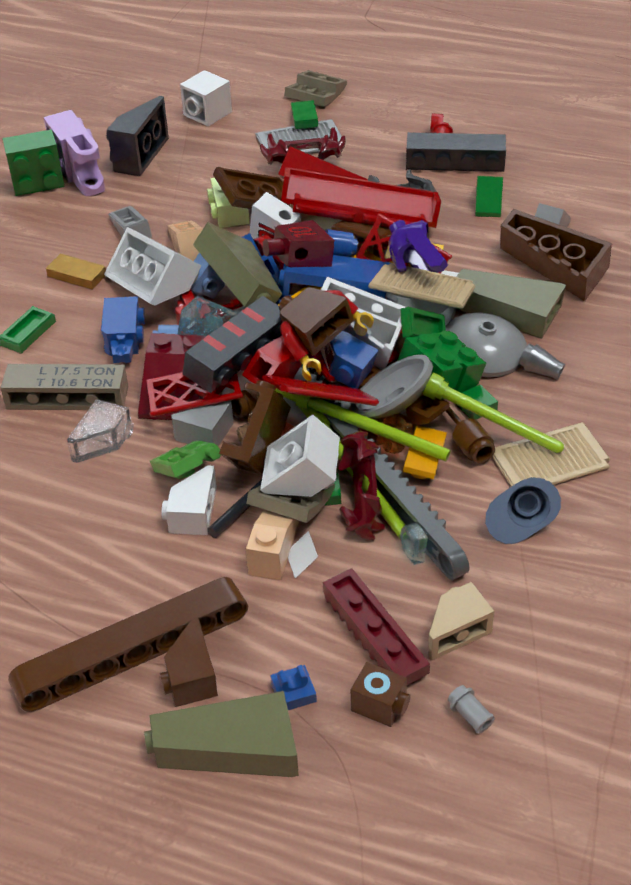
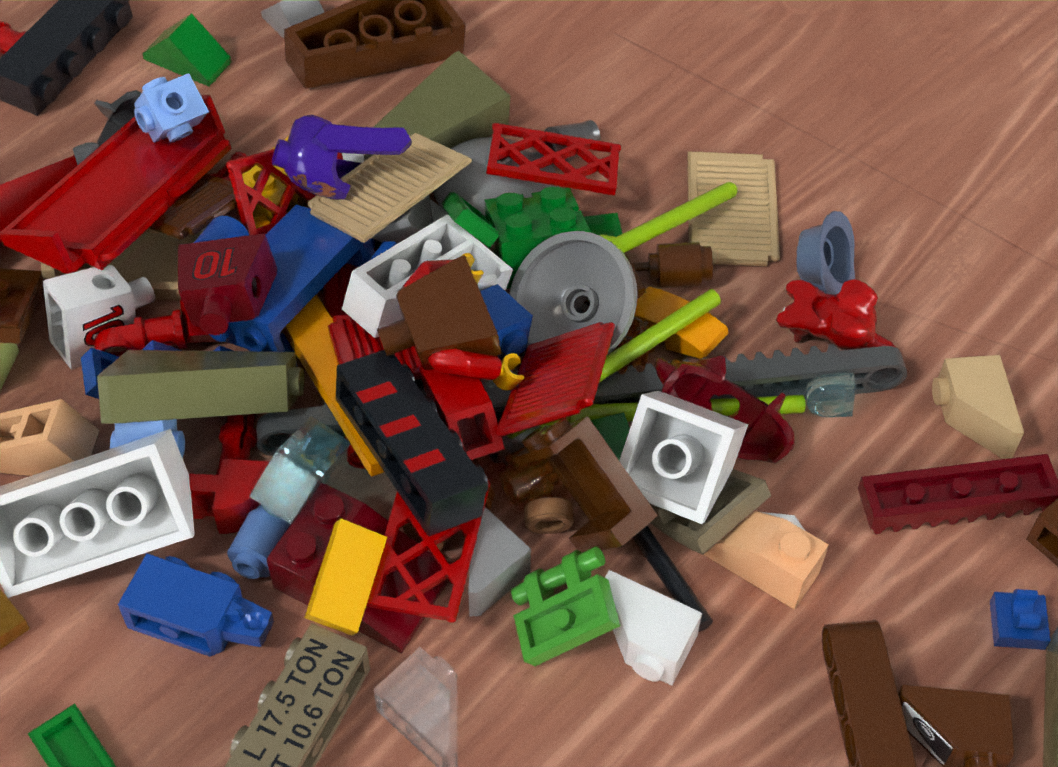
camera: 70 degrees left, 10 degrees up
none -> light blue brick [134,73,209,143]
none -> yellow tile [304,519,387,636]
none -> red window [486,123,621,196]
none -> red animal [776,279,896,350]

